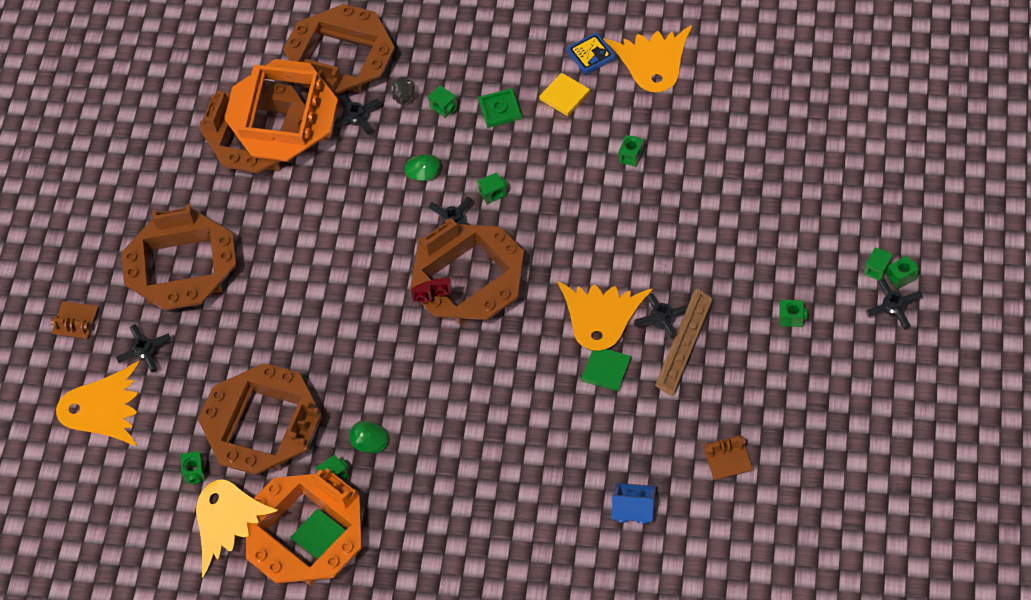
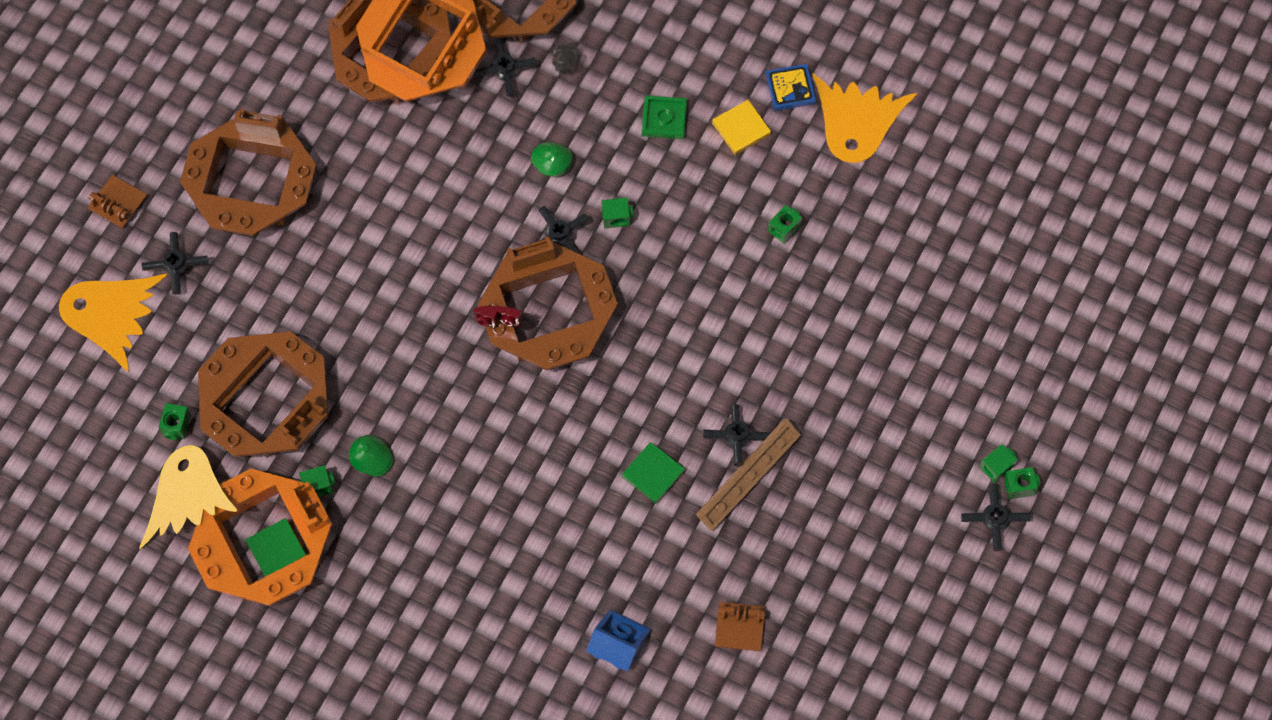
camera: 15 degrees right, 10 degrees up
green brick [428,85,458,118] -> none
light orange piece [557,281,653,351] -> none
green brick [779,300,807,327] -> none

